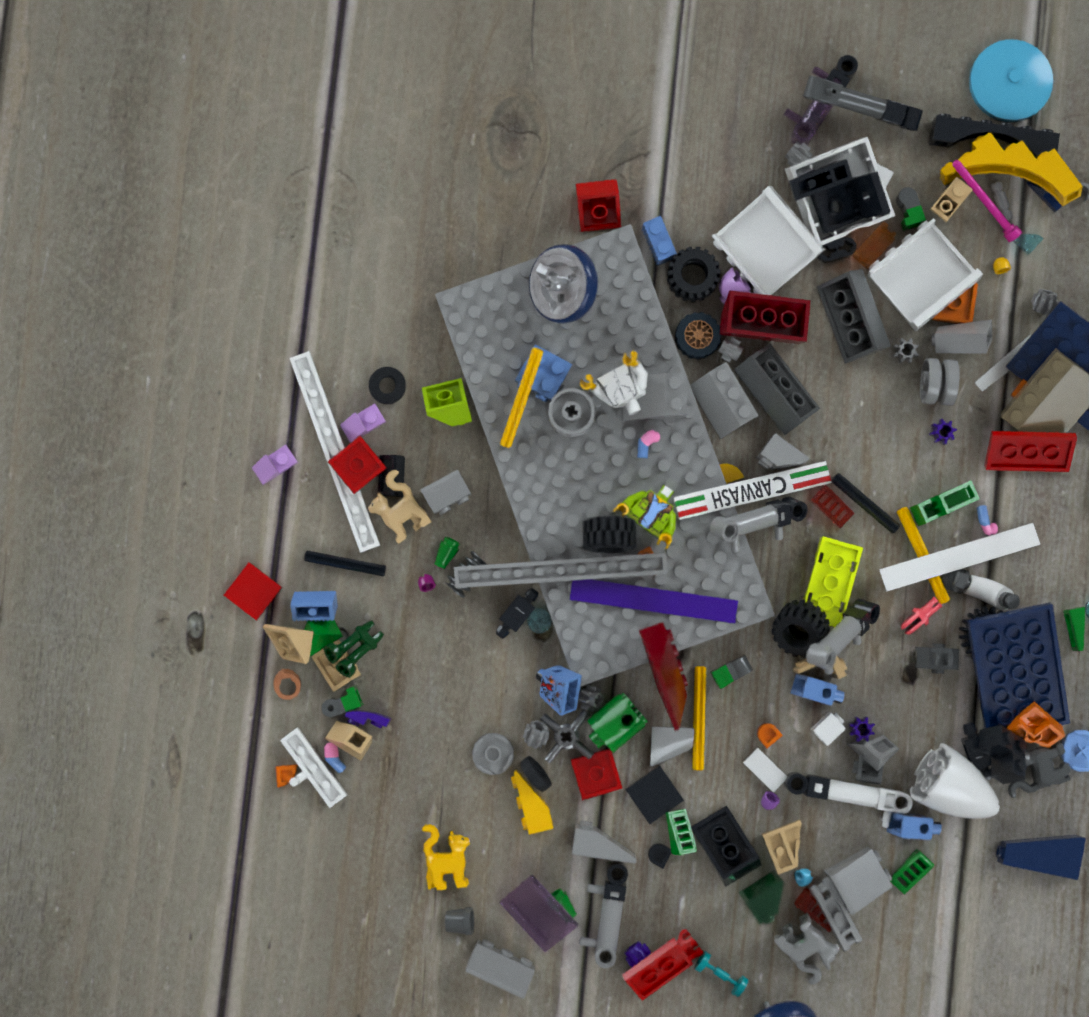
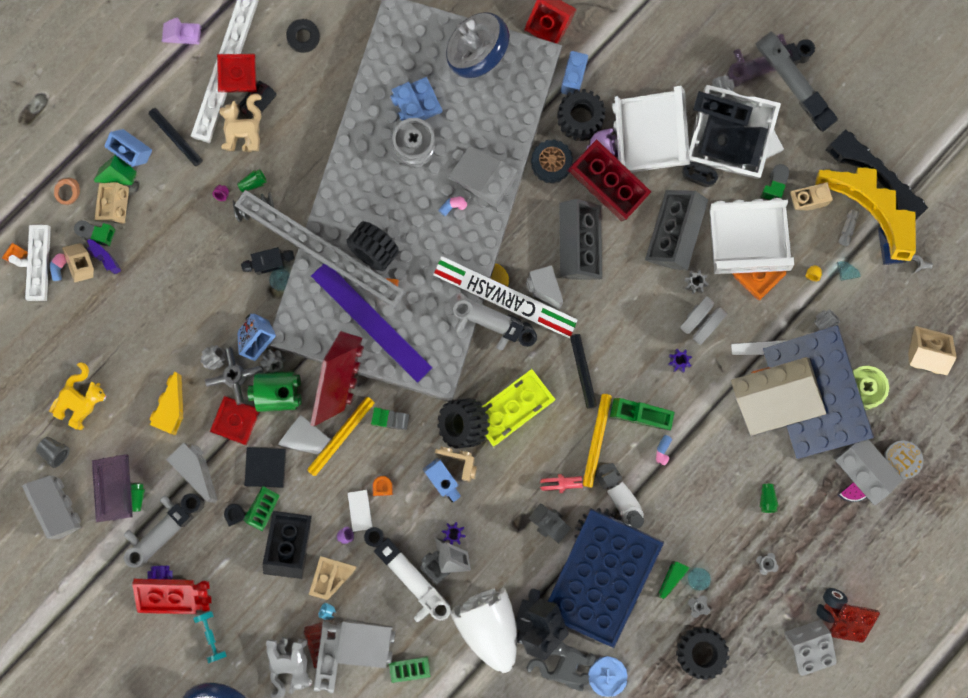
camera: 30 degrees right, 5 degrees down
red tile [223,562,283,621] -> none
tan slope [263,624,313,664] -> none
dark green piece [323,620,384,678] -> none
lavender slope [340,404,386,443] -> none
light grey slope [420,469,472,515] -> none
lime slope [422,378,472,426] -> none
light grey tile [472,733,514,775] -> none
yellow axle [500,347,544,448] -> none
black tyre [520,756,552,792] -> none
white torso [580,351,648,415] -> none
torso [613,485,676,549] -> none
light grey slope [690,362,759,439] -> none
light grey gear [718,336,744,363] -> none
clear green slope [739,870,784,925] -> none
light grey piece [806,599,880,674] -> none
clear red slope [809,485,854,529] -> none
white brick [810,712,846,746] -> none
clear orange hinge [852,222,896,270] -> none
white sticker [879,523,1041,591] -> none
medium blue torso [887,812,942,840] -> none
light grey slope [932,320,993,354] -> none
dark pink piece [952,160,1022,242] -> none
medium azure dish [969,39,1053,122] -> none
red plate [984,431,1077,472] -> none
orange slope [1007,702,1065,748] -> none

